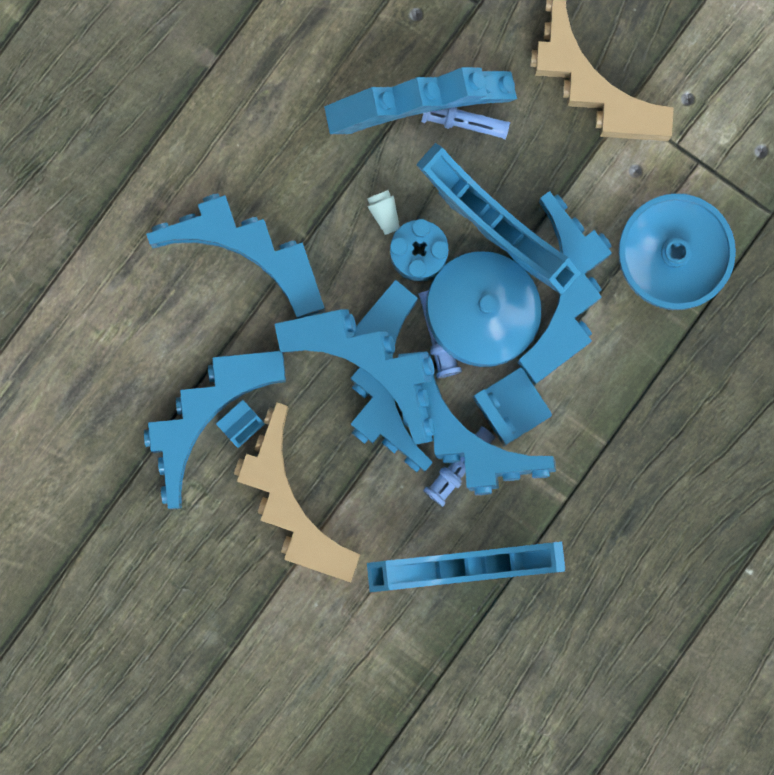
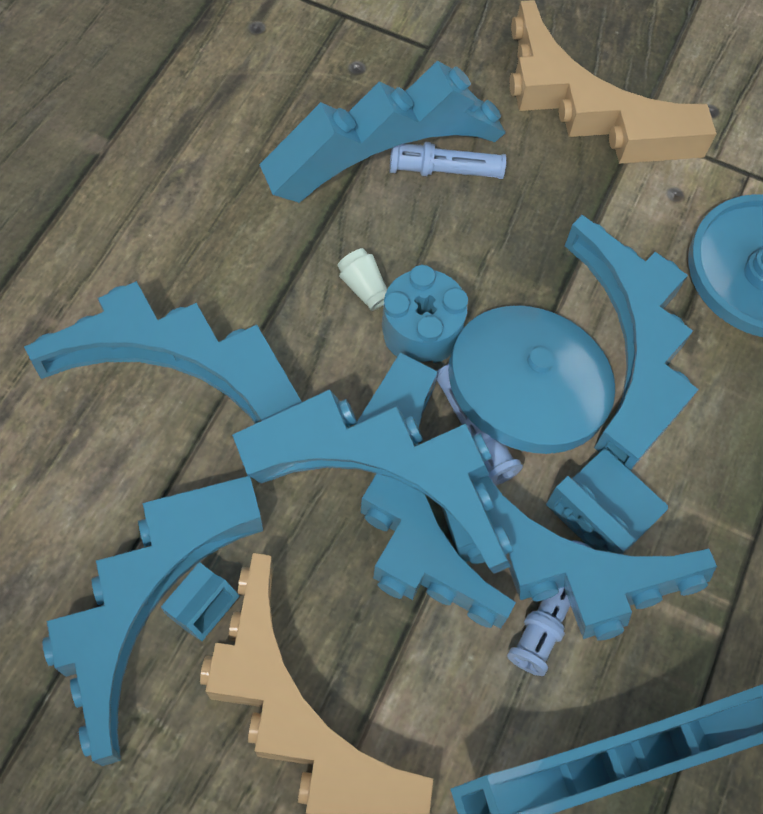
camera: 15 degrees left, 20 degrees down
dark azure arch [416,143,581,295] -> none

